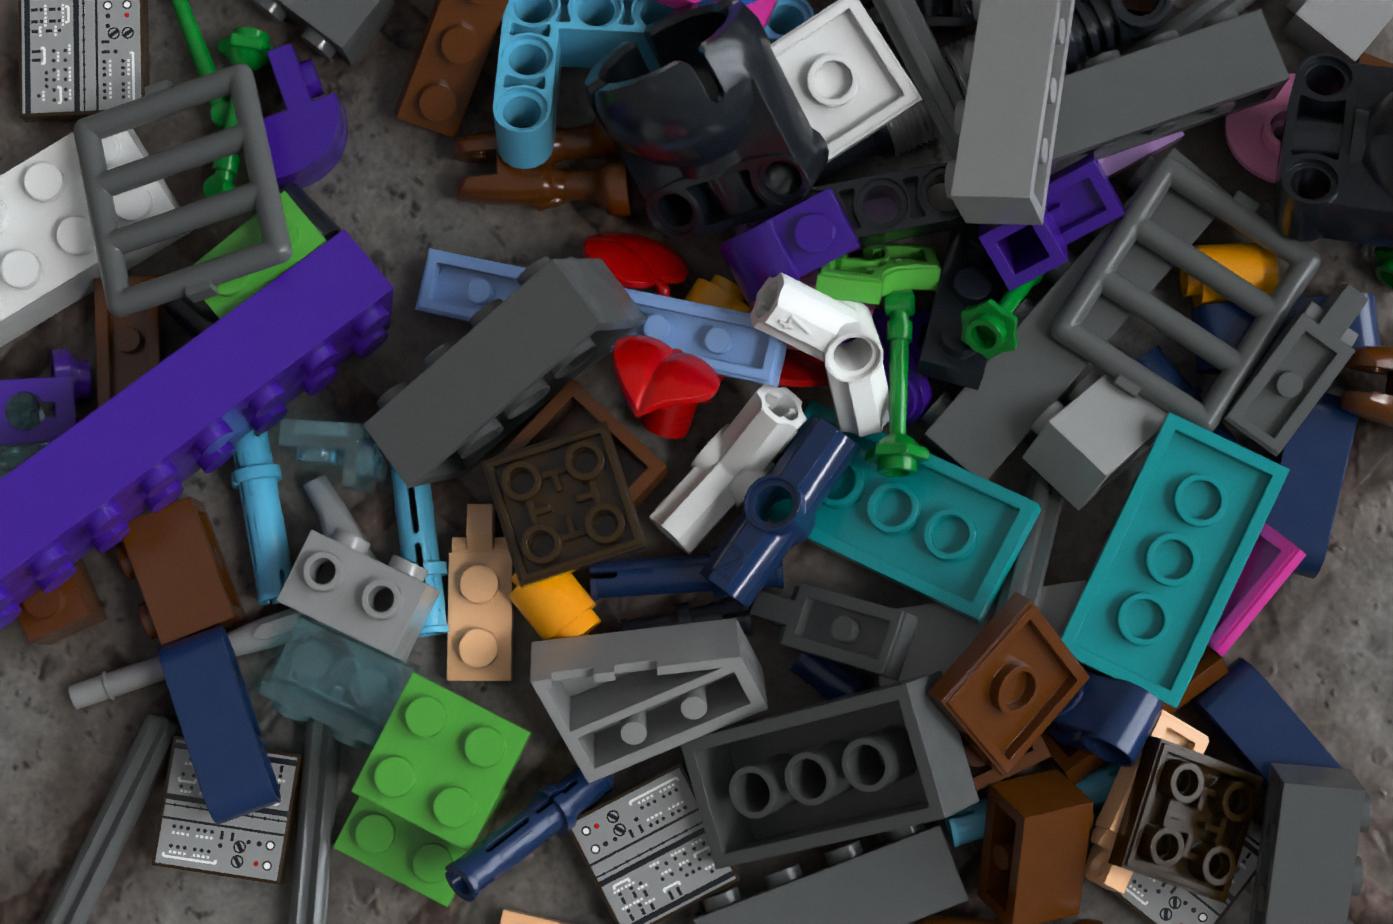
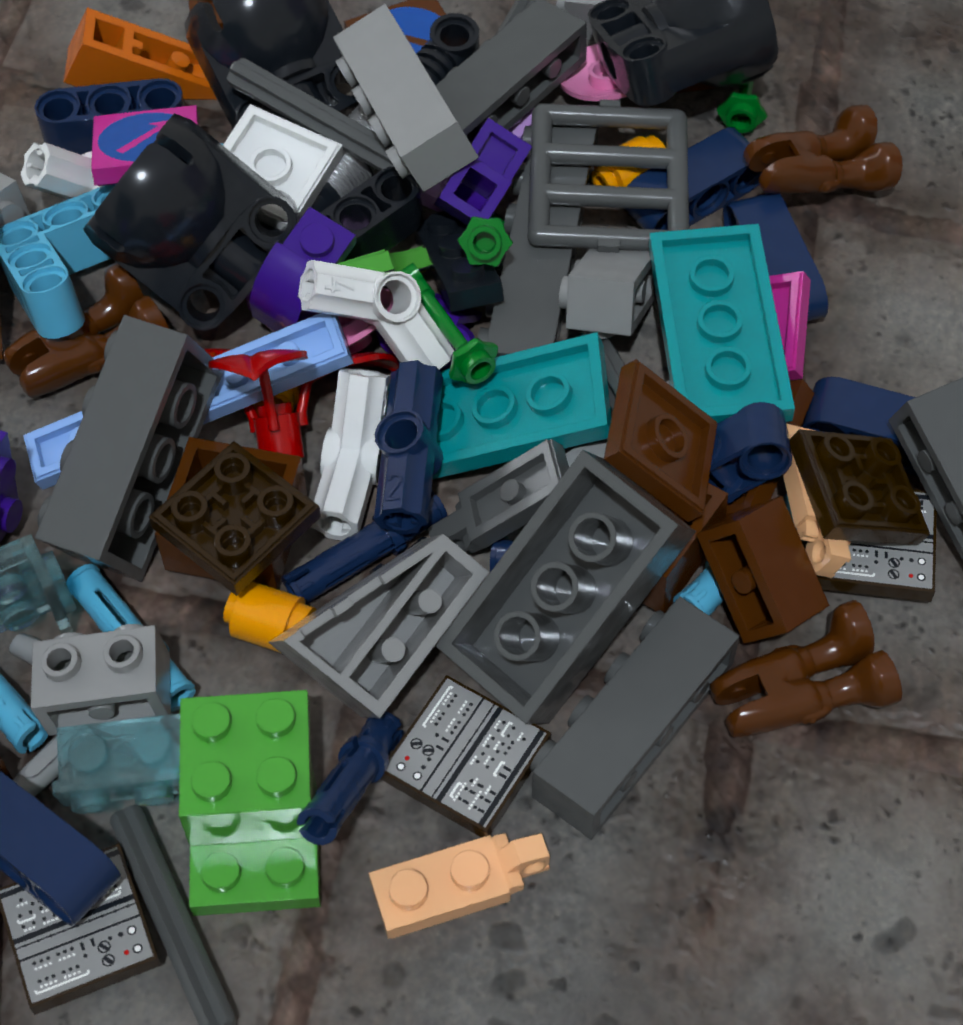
camera: 35 degrees left, 25 degrees down
light nougat hinge [447,504,515,681] -> none
dark grey hinge [1222,282,1369,456] -> none

